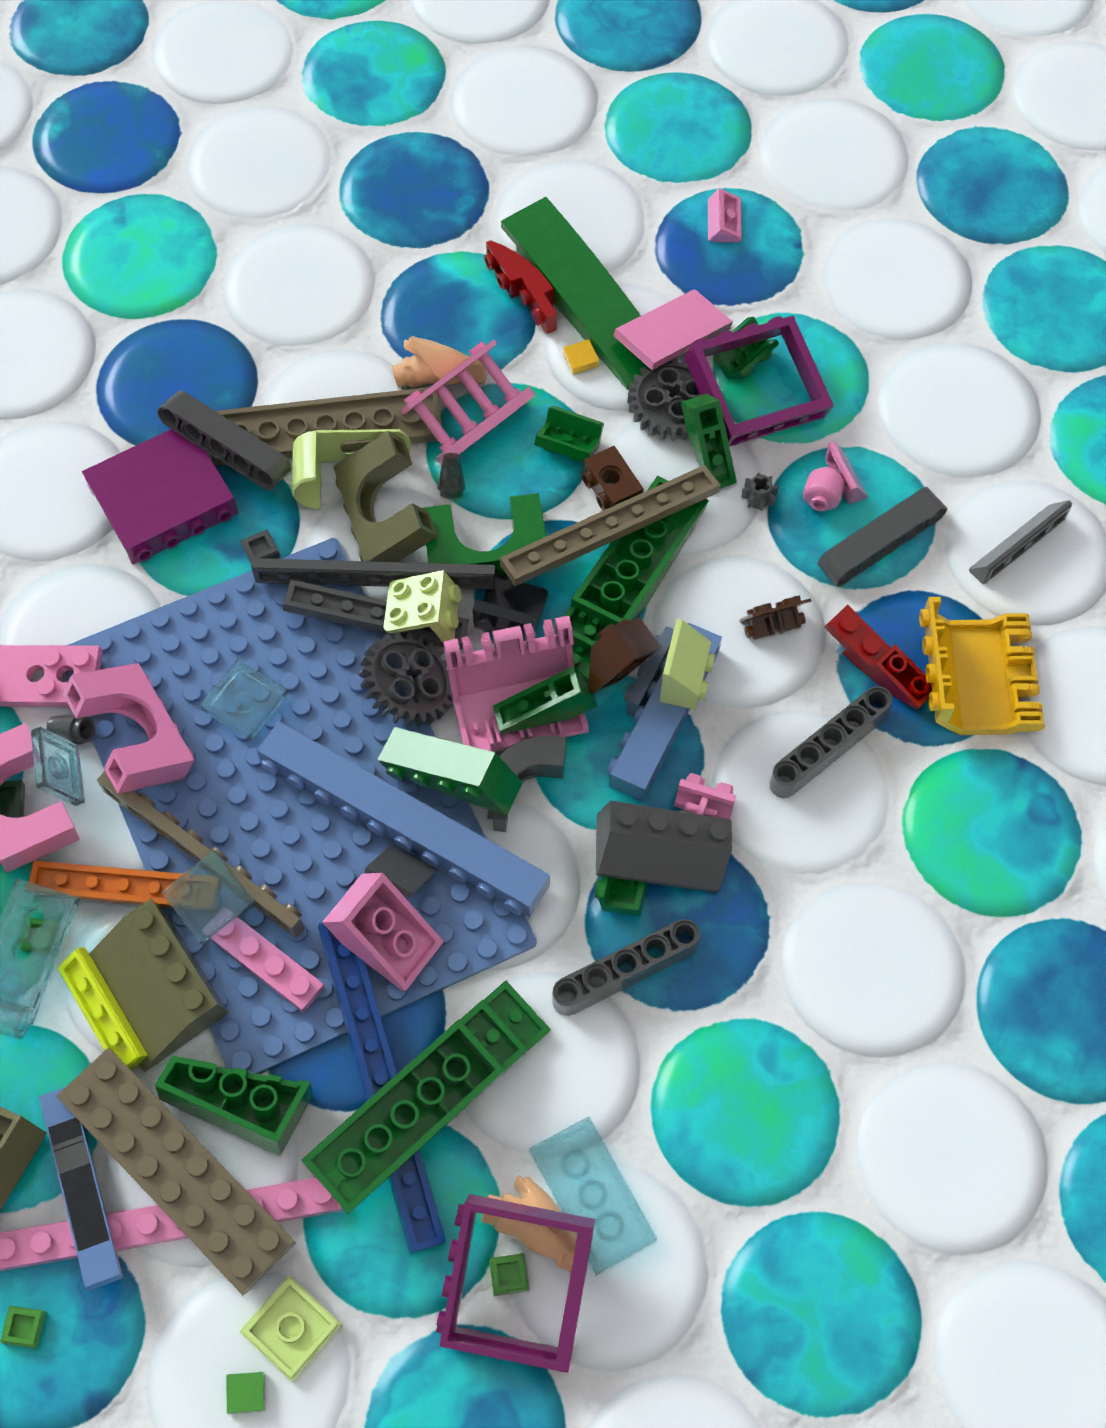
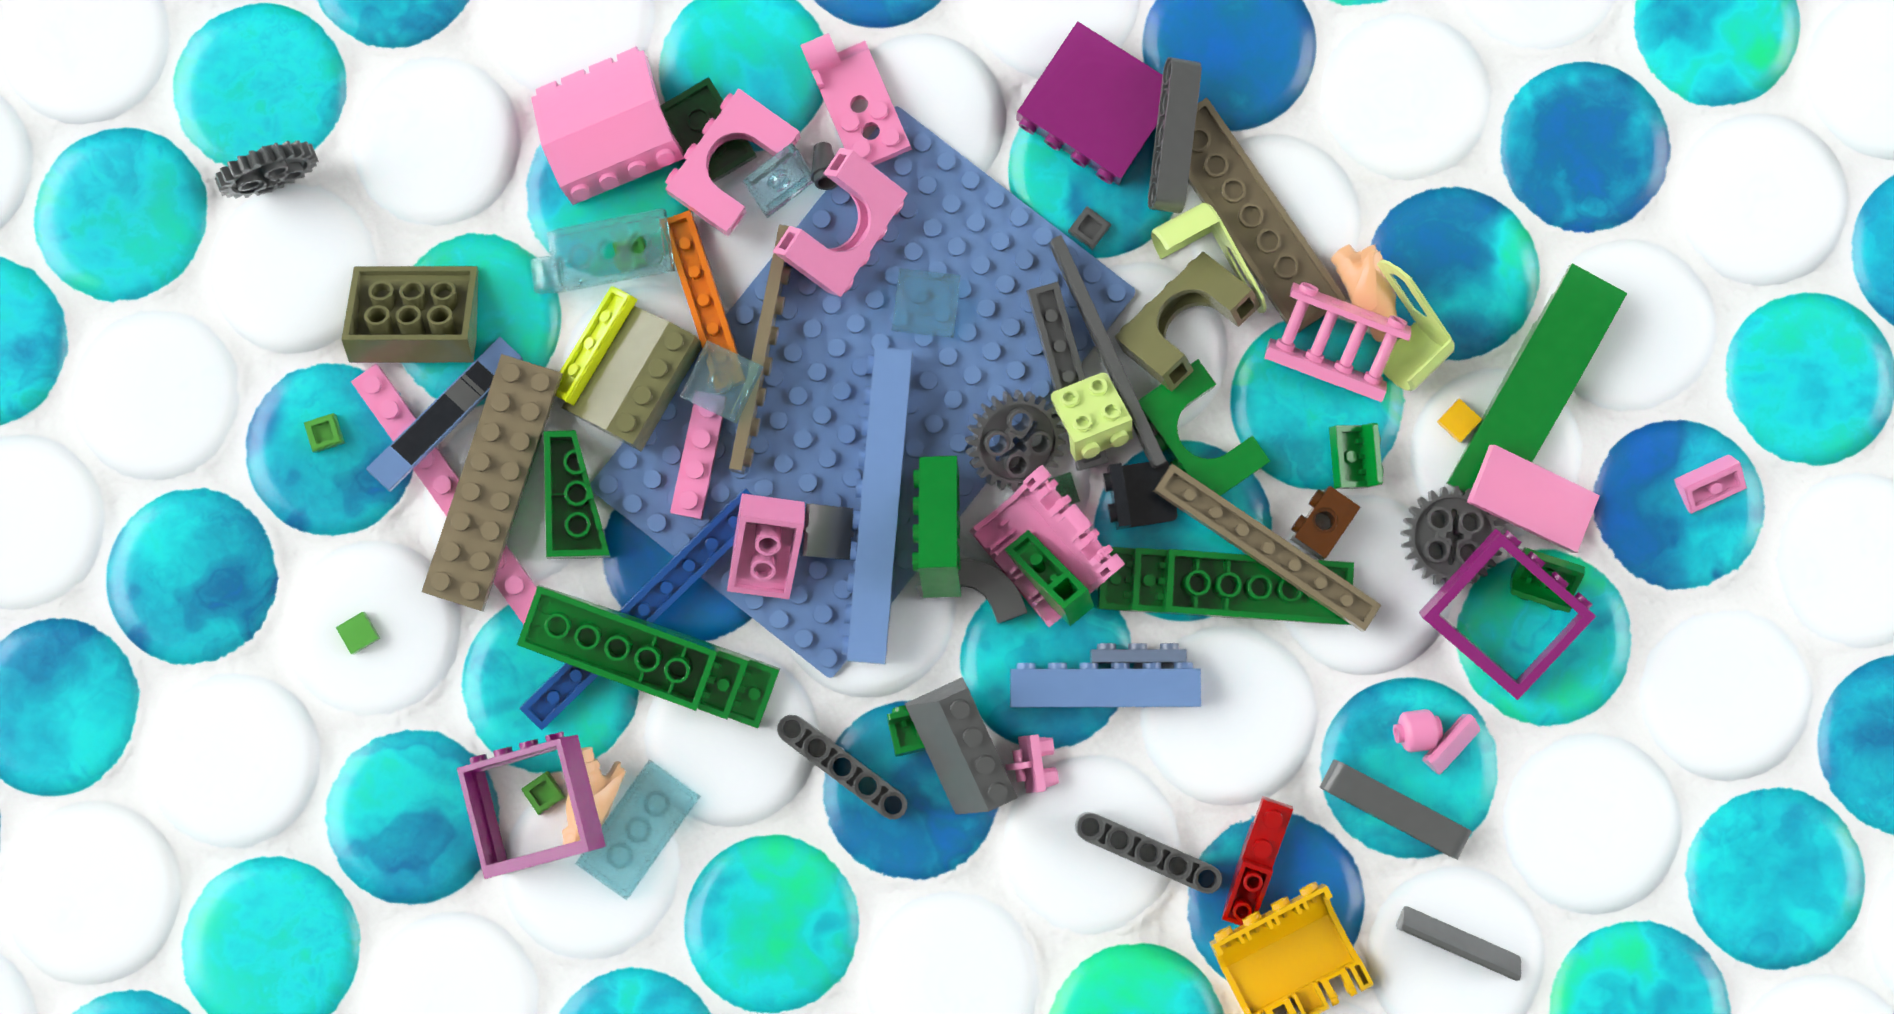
camera: 65 degrees right, 20 degrees up
yellowish green tile [239,1275,342,1382] -> none
clear smoke cone [437,453,466,499] -> none
red slope [484,240,557,334] -> none
reddish brown slope [588,617,661,694] -> none
yellowish green slope [660,619,715,710] -> none
green slope [681,393,737,488] -> none
reddish brown hinge [739,595,812,640] -> none
dark grey gear [741,473,779,511] -> none
none -> yellowish green piece [1377,260,1454,391]

